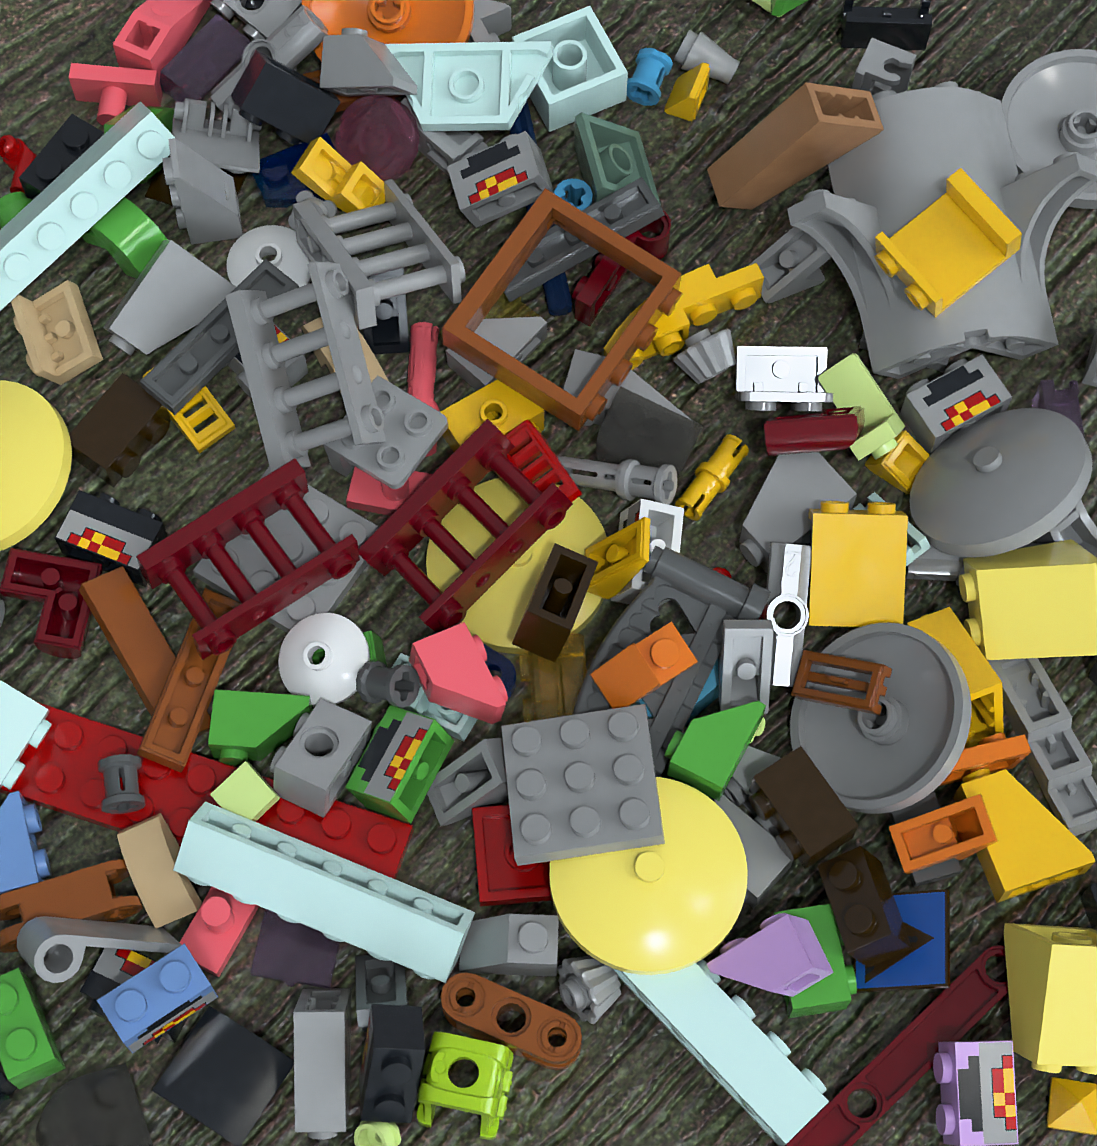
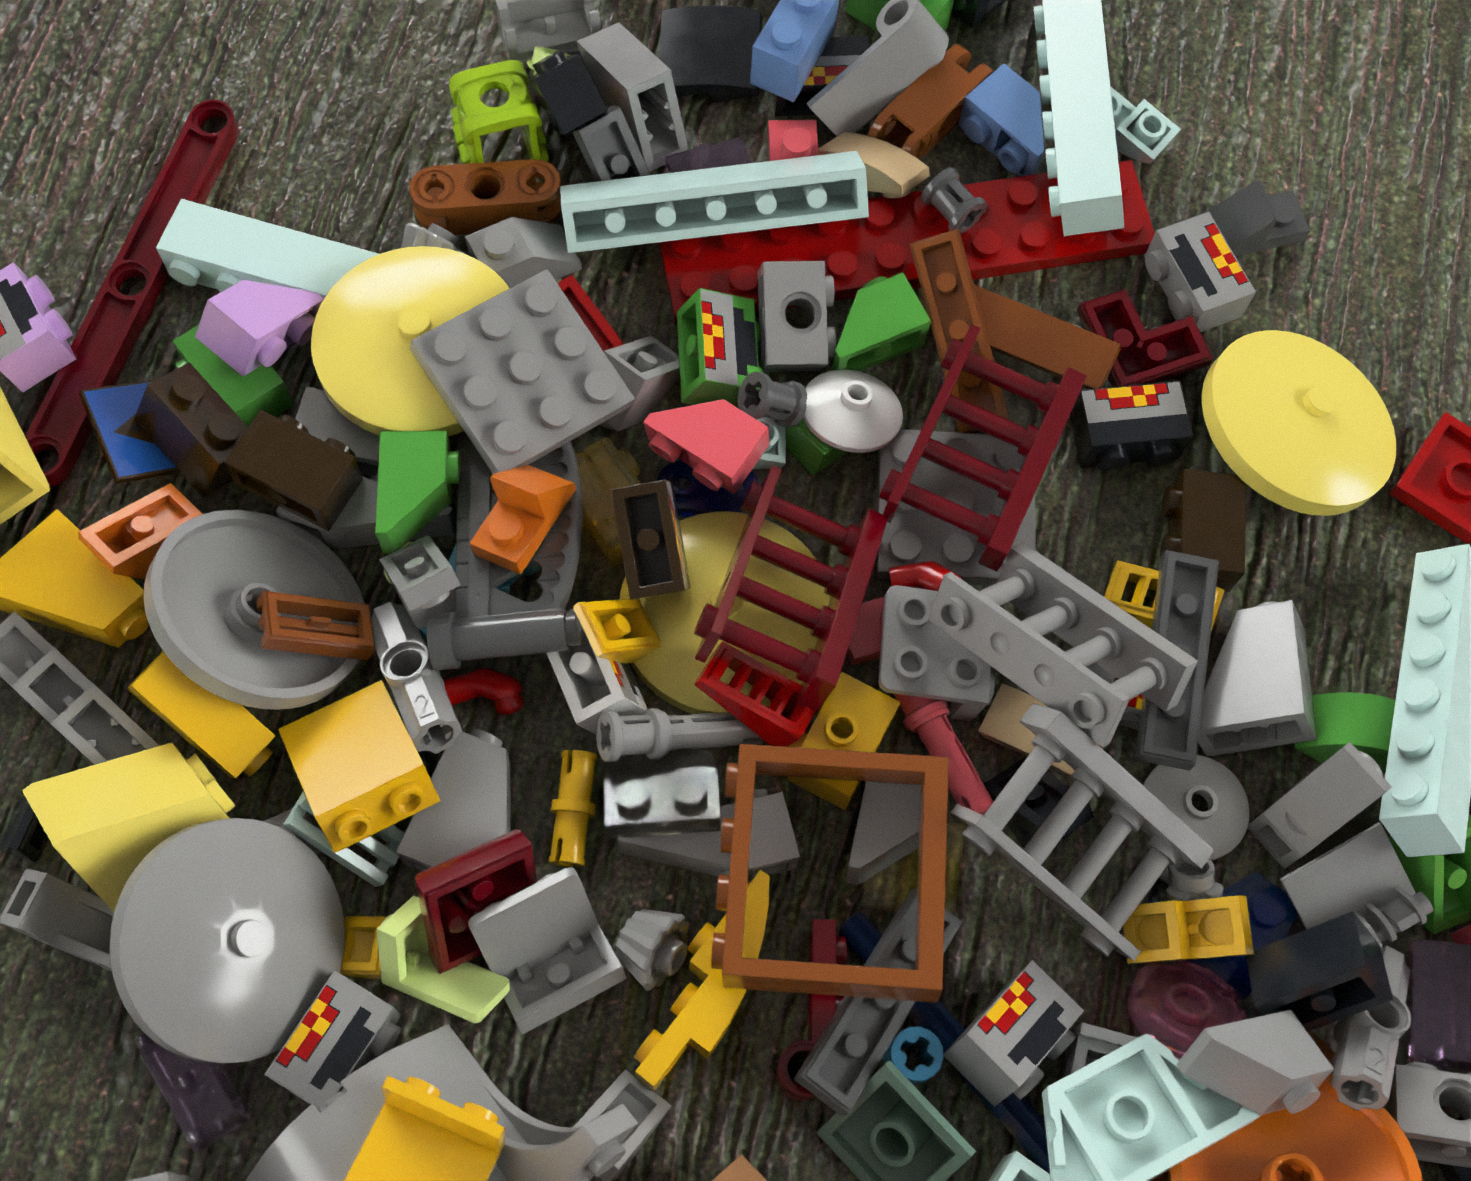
camera: 145 degrees right, 0 degrees up
tan bracket [11,280,103,385] -> none
yellowish green tile [210,761,281,822] -> none
orange plate [939,733,1031,786] -> none
none -> red arm [888,561,962,591]

